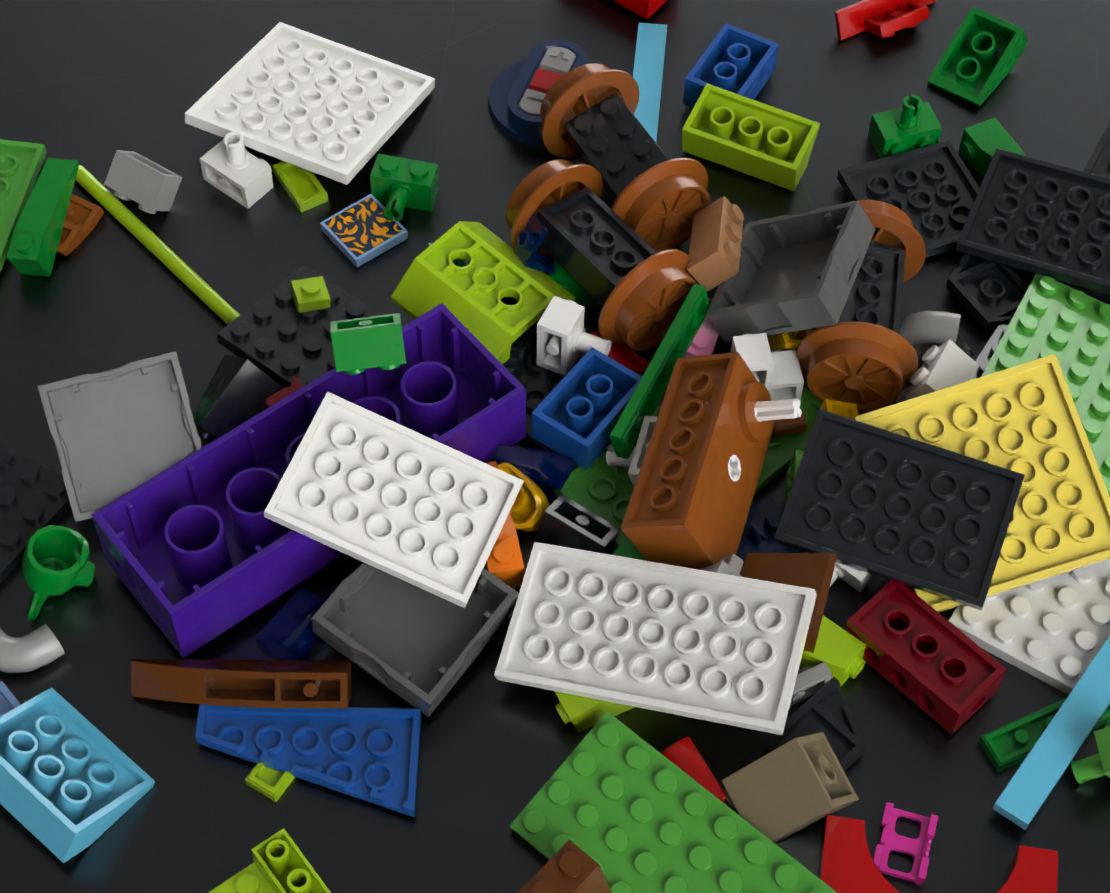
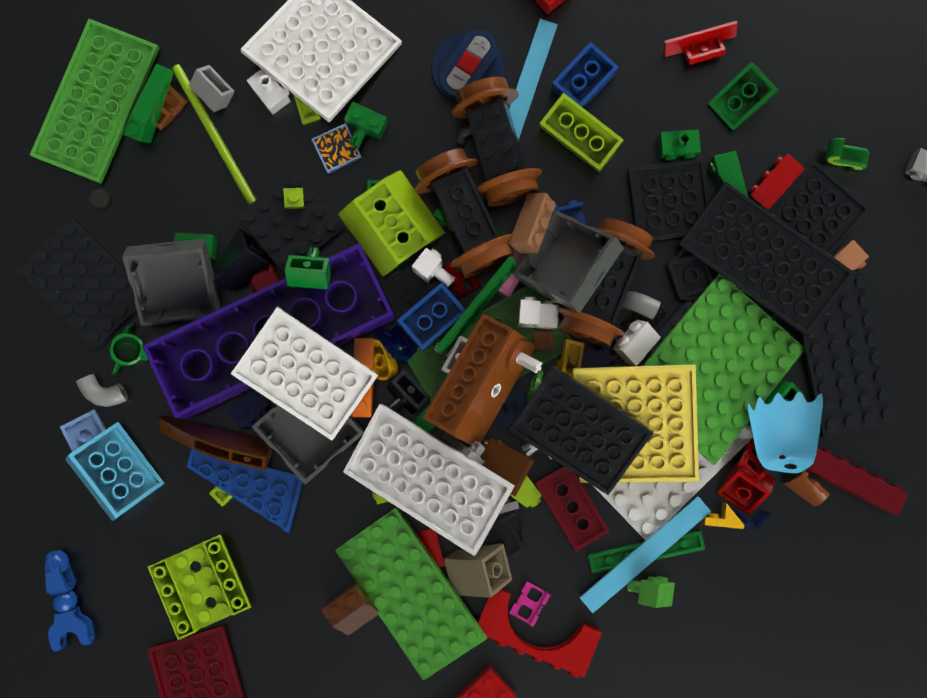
camera: 15 degrees right, 30 degrees up
bracket [514,215,557,275] -> none
none -> red brick [748,154,805,211]

